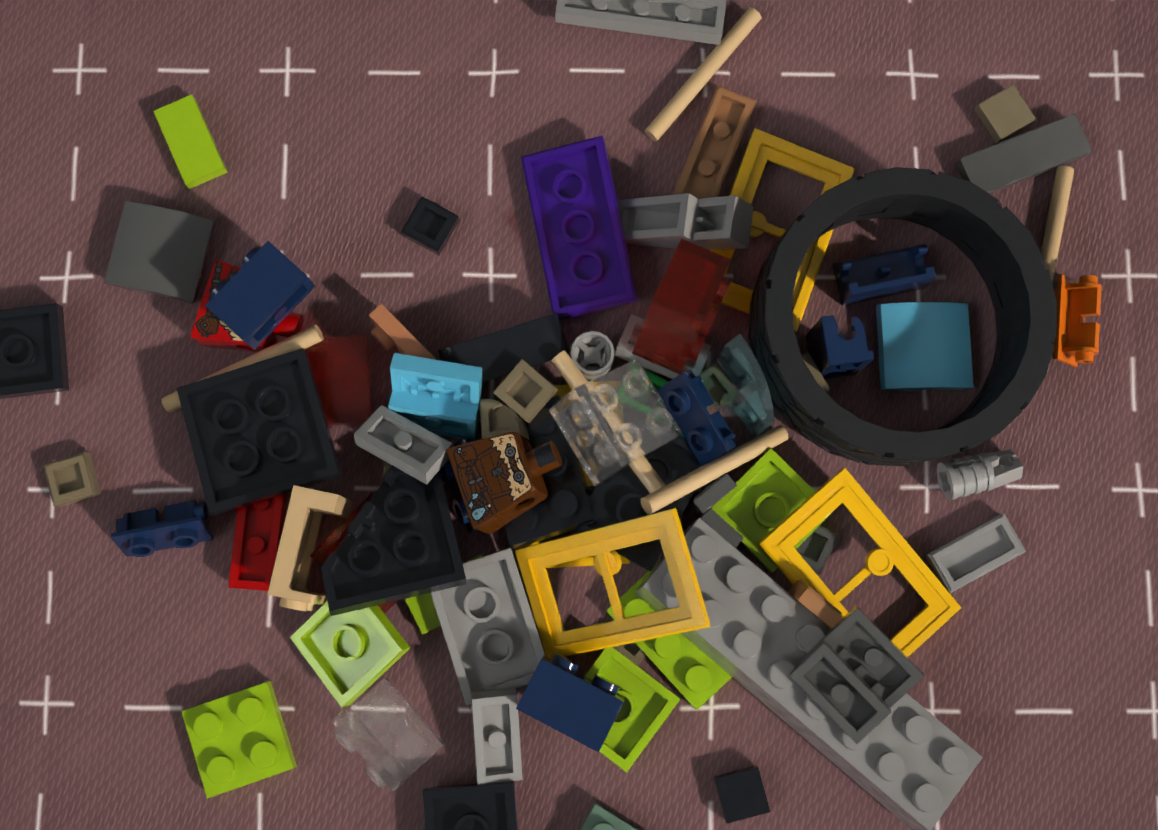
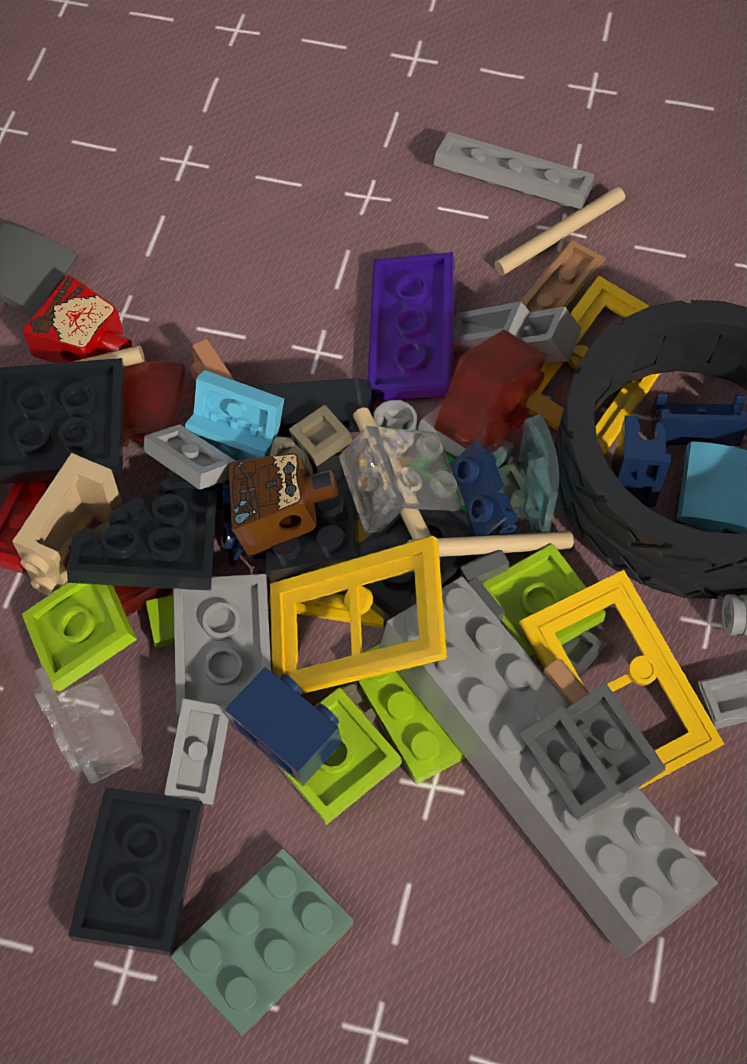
camera: 15 degrees right, 20 degrees down
lime tile [153,94,228,189] -> none
dark blue brick [205,241,315,350] -> none
black tile [401,196,460,256] -> none
black tile [714,766,770,823] -> none

